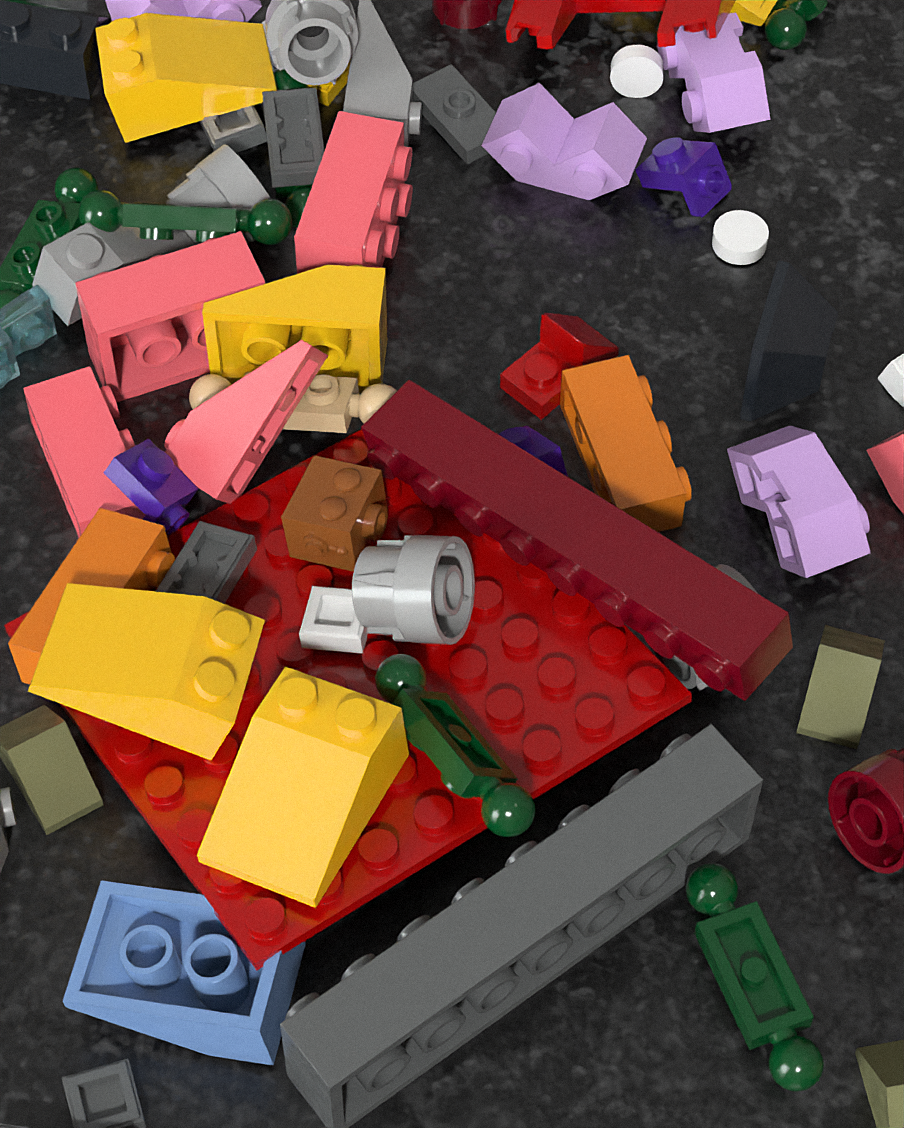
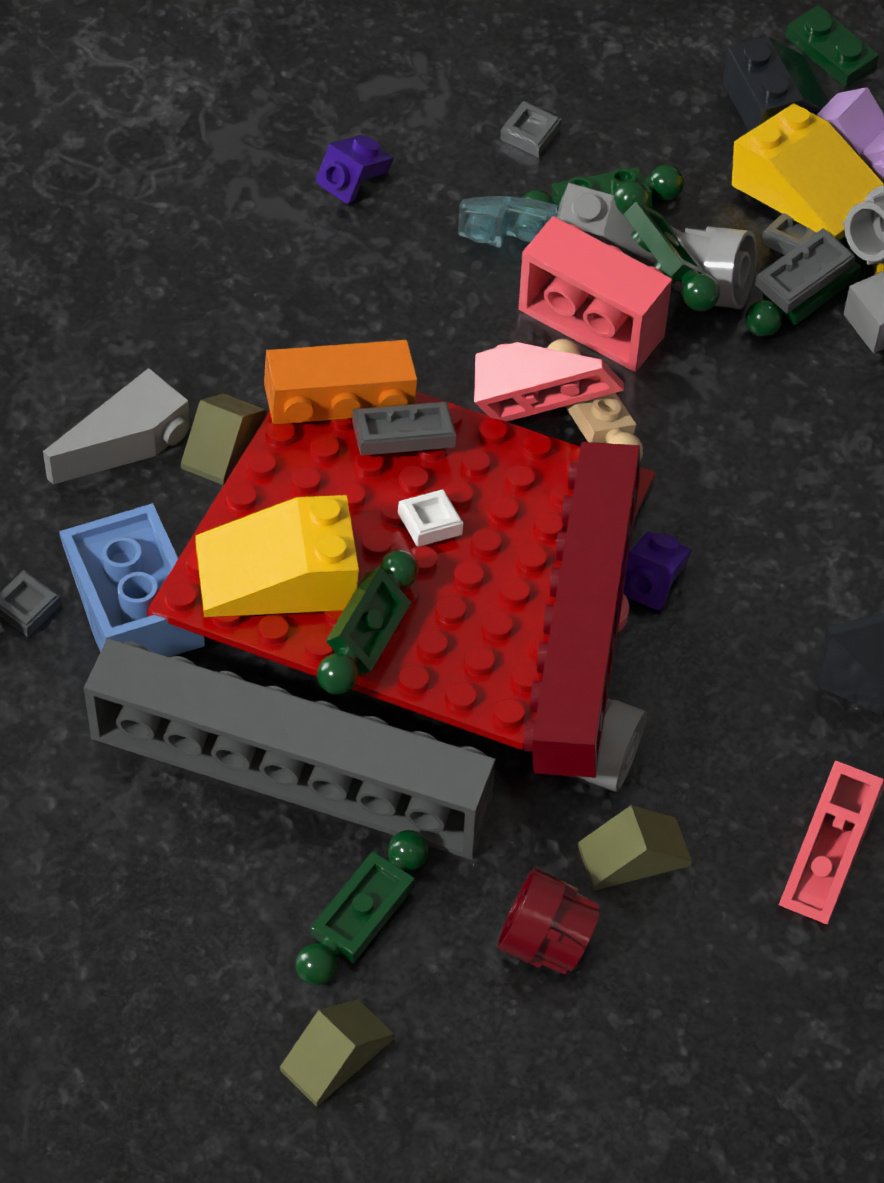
camera: 55 degrees right, 0 degrees up
coral brick [23,366,145,538] -> none
yellow slope [28,583,265,760] -> none
dark purple bracket [103,439,199,538] -> none
yellow slope [202,265,387,393] -> none
dark orange head [281,455,388,572] -> none
coral brick [294,111,413,274] -> none
light grey piece [352,535,475,645] -> none
red slope [500,313,619,420] -> none
orange brick [560,355,692,532] -> none
lavender brick [727,426,870,578] -> none

